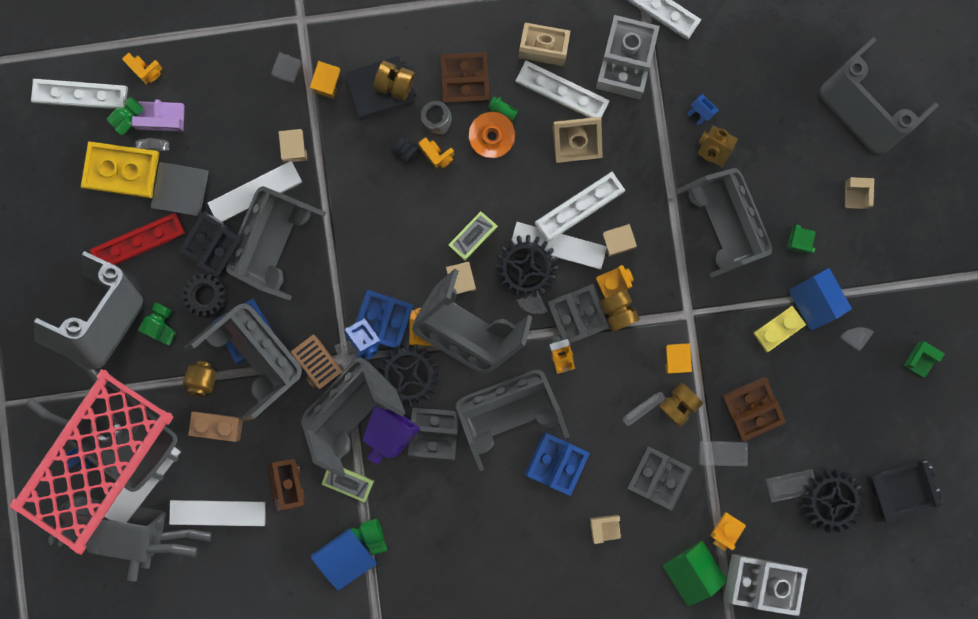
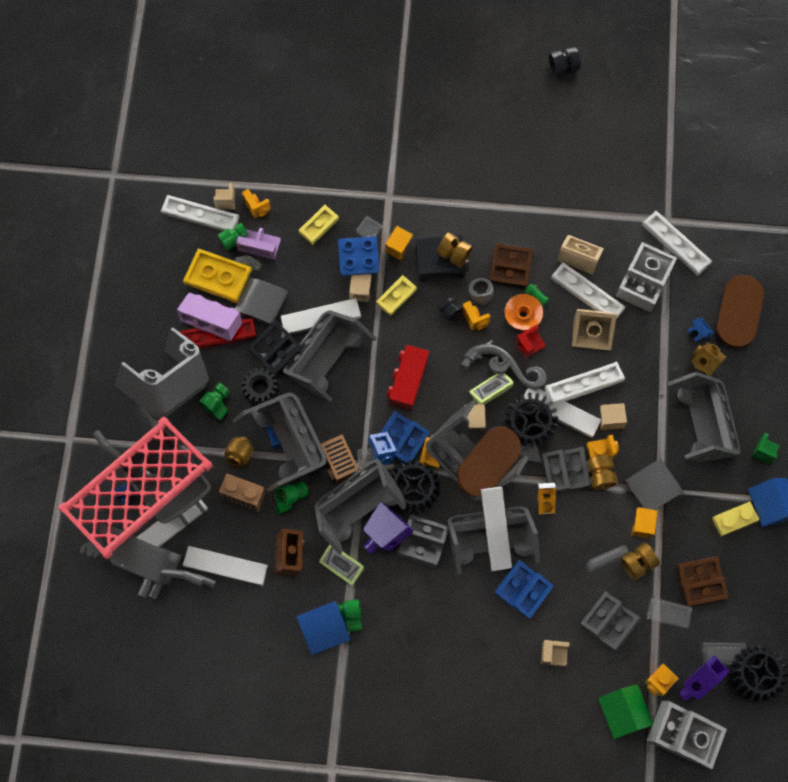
camera: 15 degrees right, 15 degrees down
none -> lavender brick [177,293,242,341]
none -> tan panel [213,183,235,210]
none -> green piece [275,482,309,514]
none -> light yellow plate [299,205,339,245]
none -> blue bracket [338,236,379,276]
none -> light yellow plate [376,275,417,316]
none -> red brick [387,345,429,411]
none -> reddish brown tile [457,427,521,497]
none -> dark grey plant [461,340,547,389]
none -> white tile [481,487,512,571]
none -> red panel [516,325,545,358]
none -> dark grey slope [625,458,684,510]
none -> dark purple torso [680,655,729,702]
none -> reddish brown tile [716,275,764,348]

